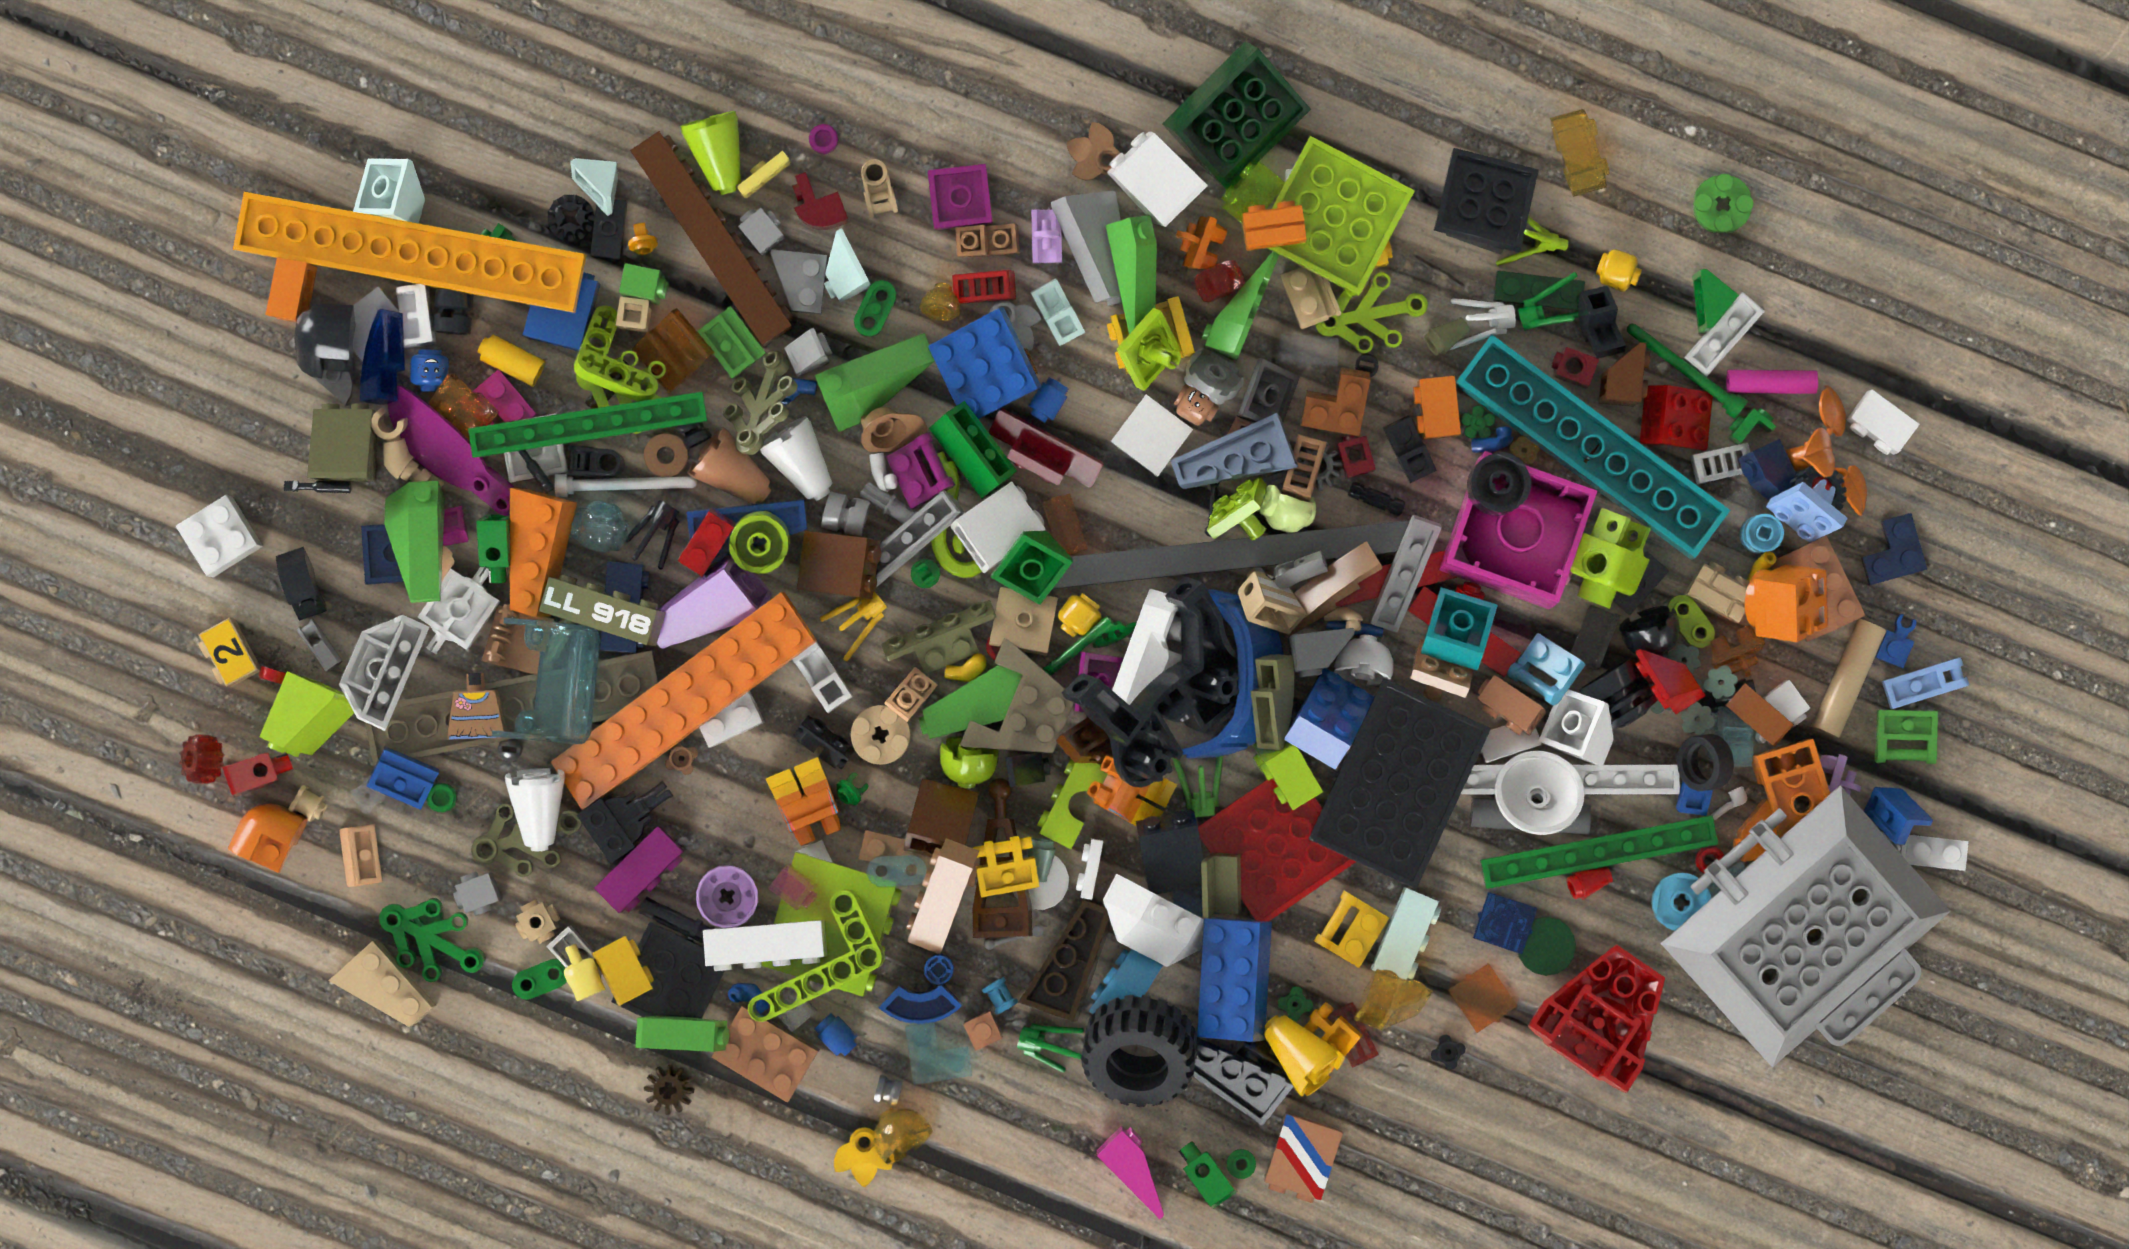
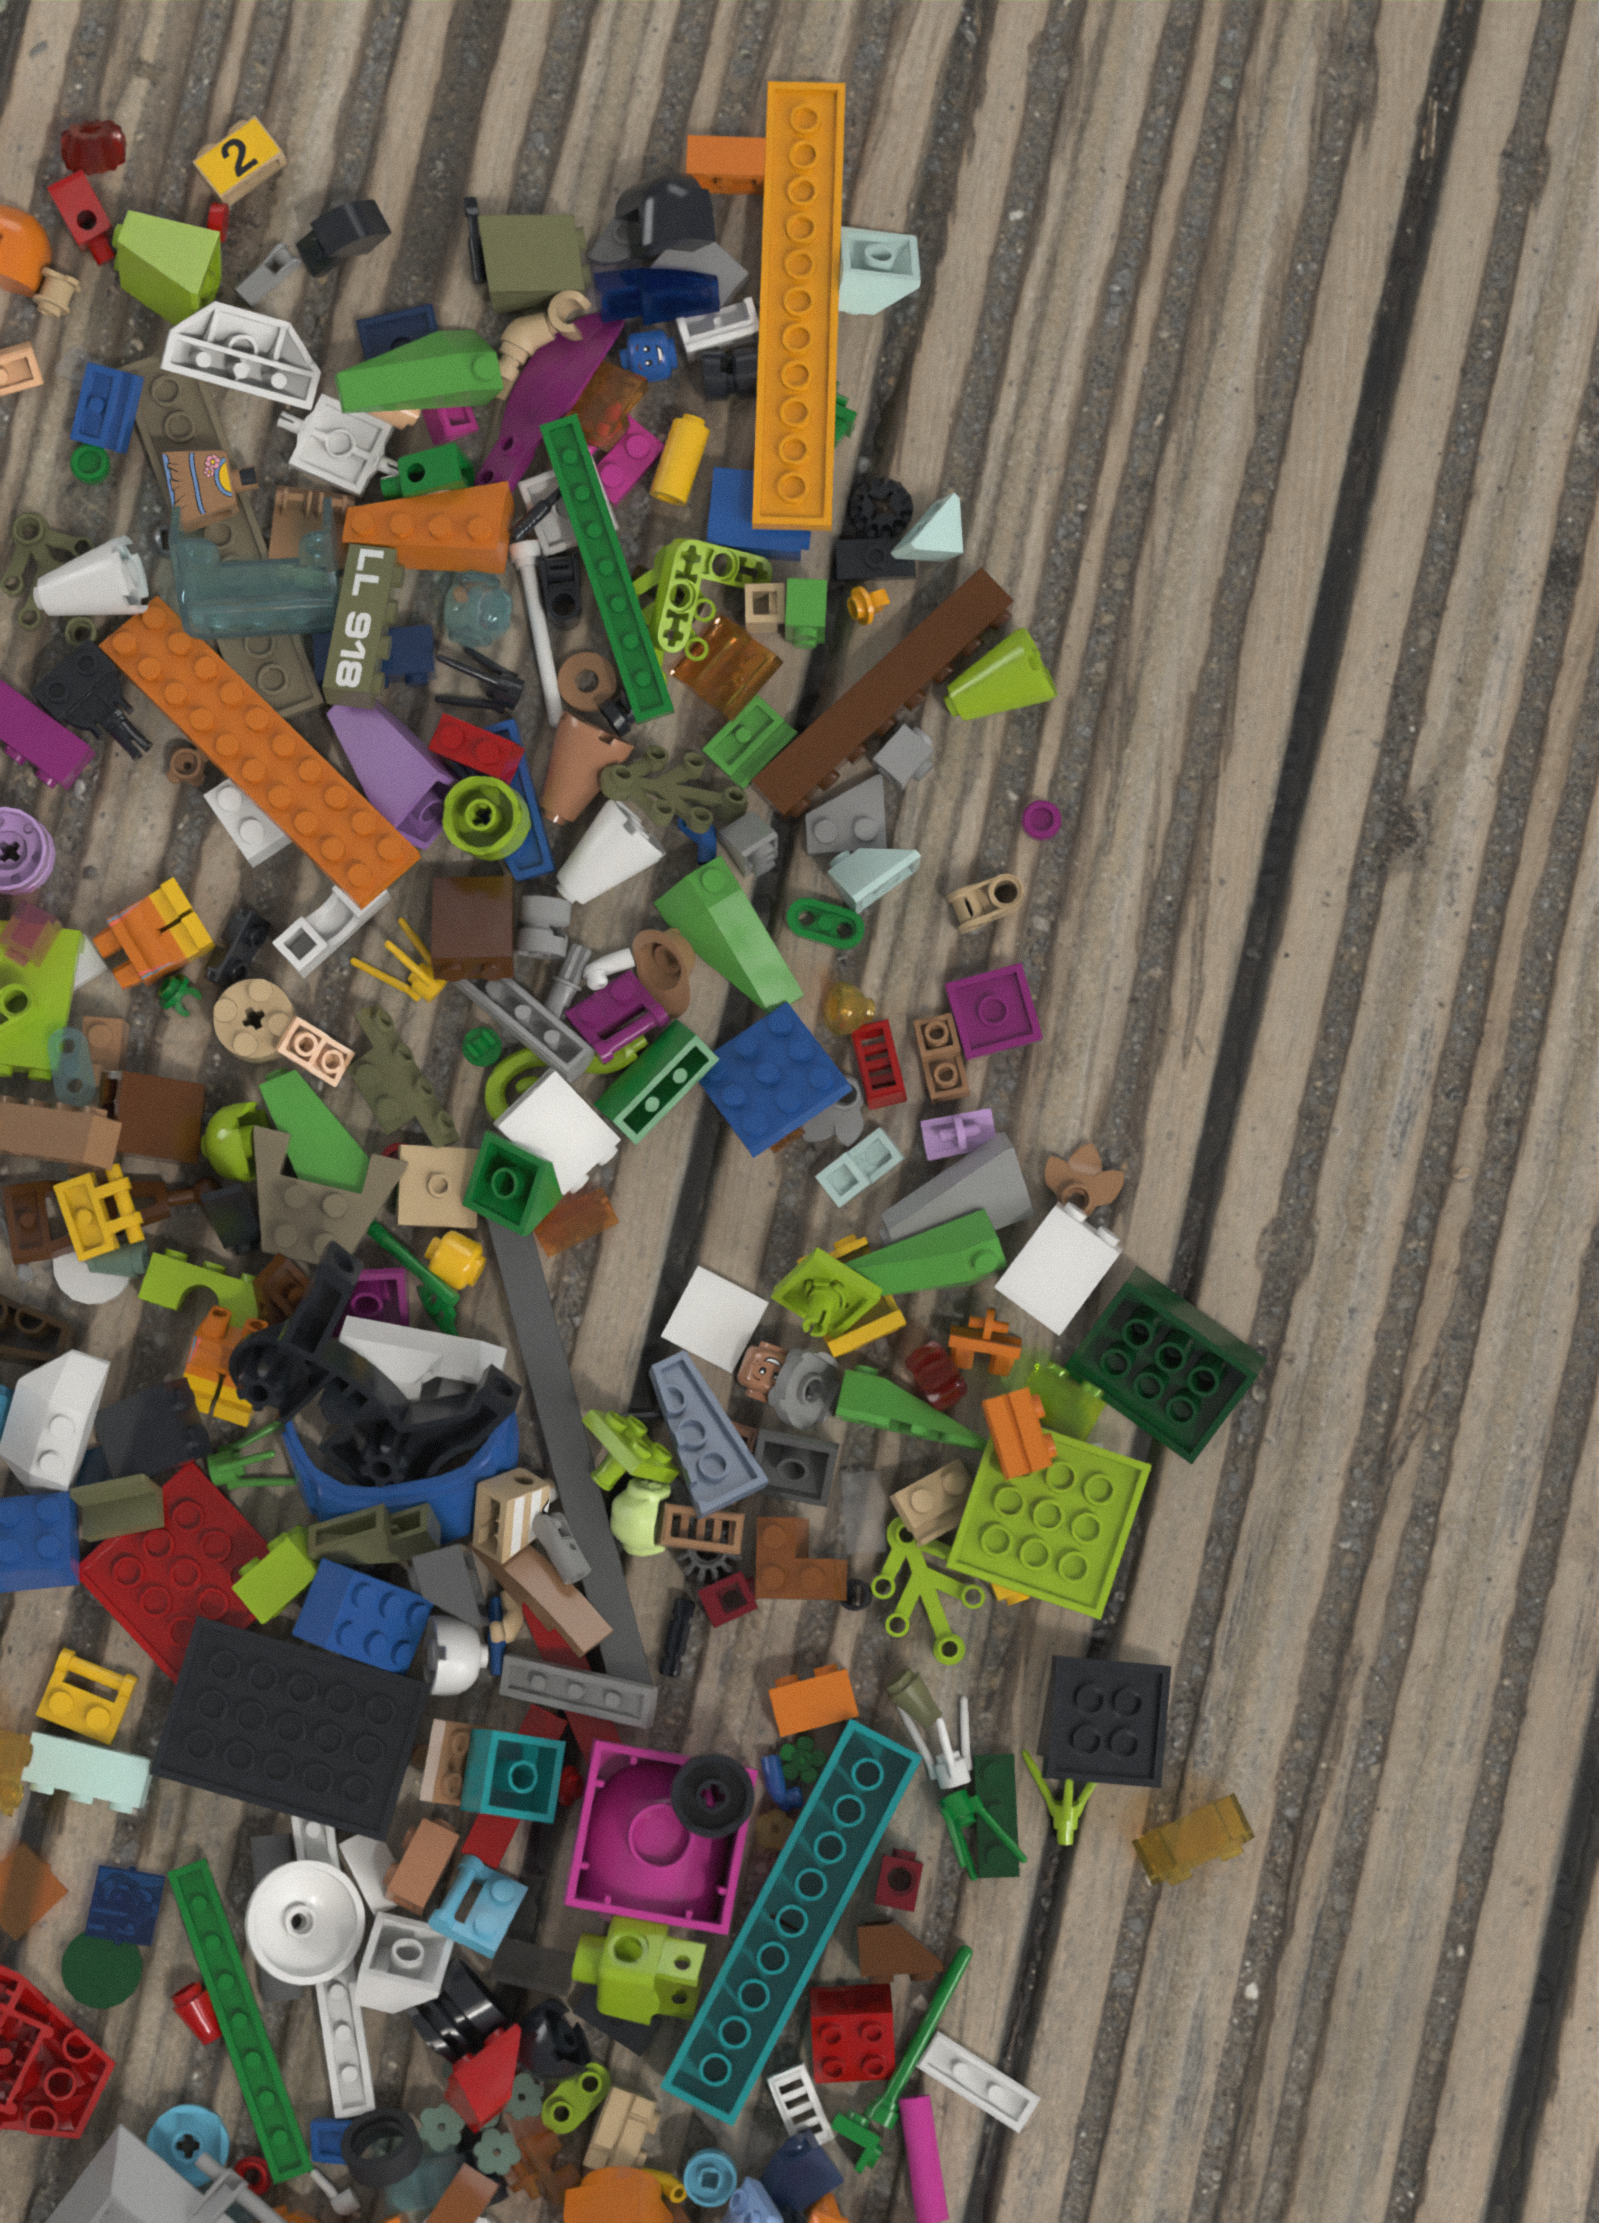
camera: 80 degrees right, 5 degrees down
white brick [176,495,263,577] -> none
light yellow plate [737,150,791,198] -> none
dark red brick [792,172,850,230] -> none
yellow arm [944,653,987,682] -> none
dark red bracket [989,408,1104,487] -> none
blue brick [1028,377,1069,423] -> none
white plate [1076,838,1103,900] -> none
black slope [1383,415,1437,483] -> none
black brick [1578,285,1626,359] -> none
yellow head [1596,249,1642,292] -> none
green slope [1692,269,1739,334] -> none
bright green plate [1693,174,1754,233] -> none

